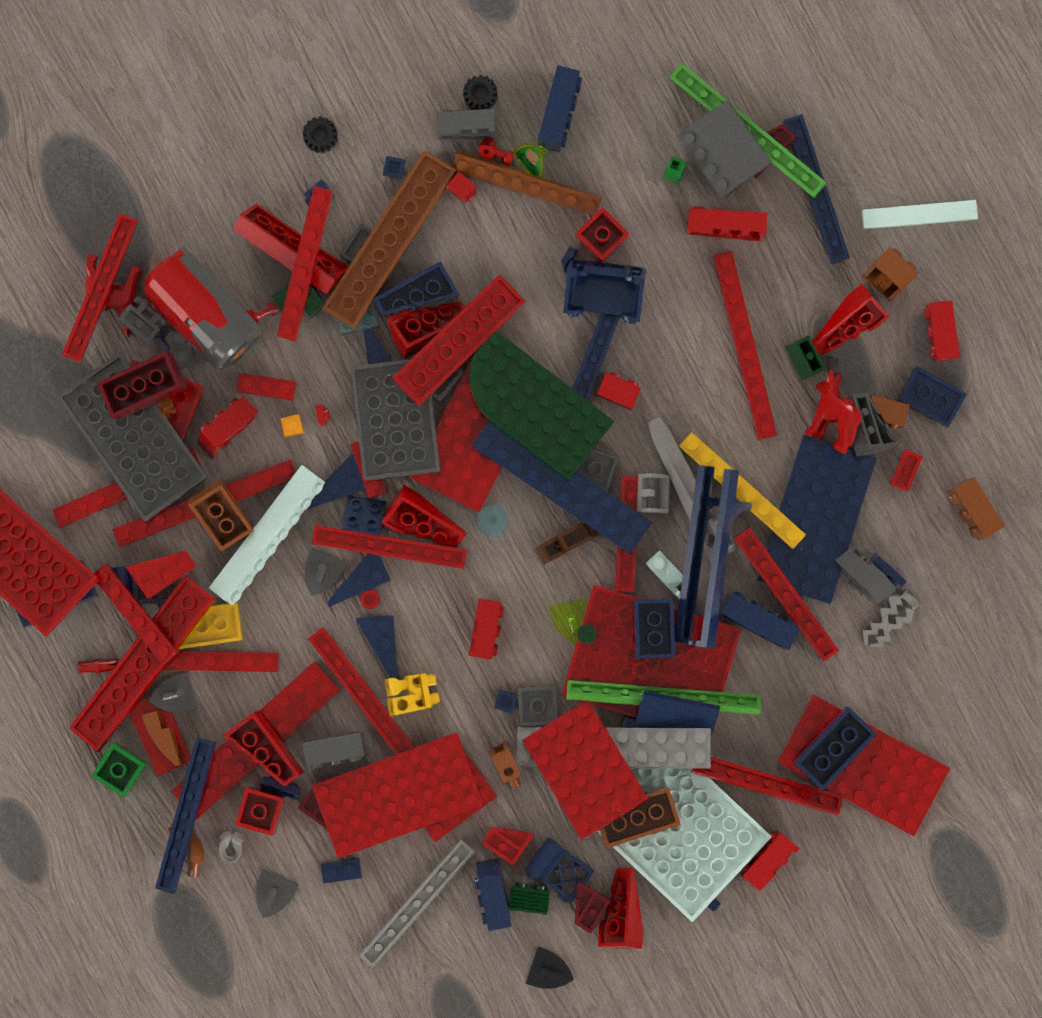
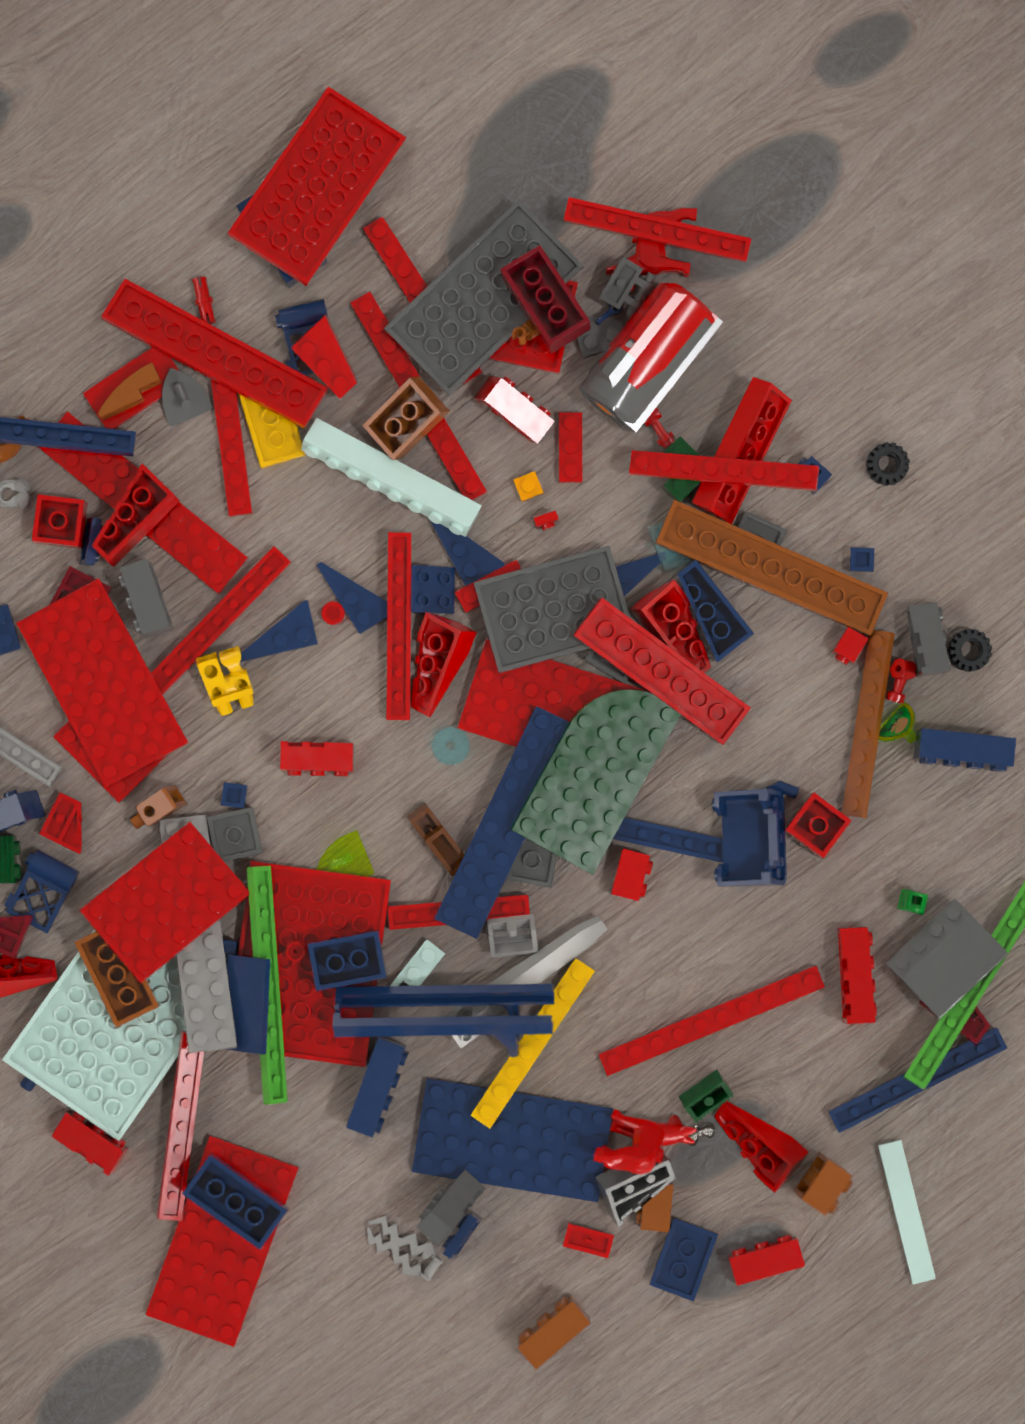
camera: 80 degrees right, 0 degrees up
green brick [91,742,148,797] -> none
red plate [94,563,179,665] -> none
dark grey shield [305,548,347,596] -> none
dark green piece [577,624,597,644] -> none
red plate [733,527,839,662] -> none

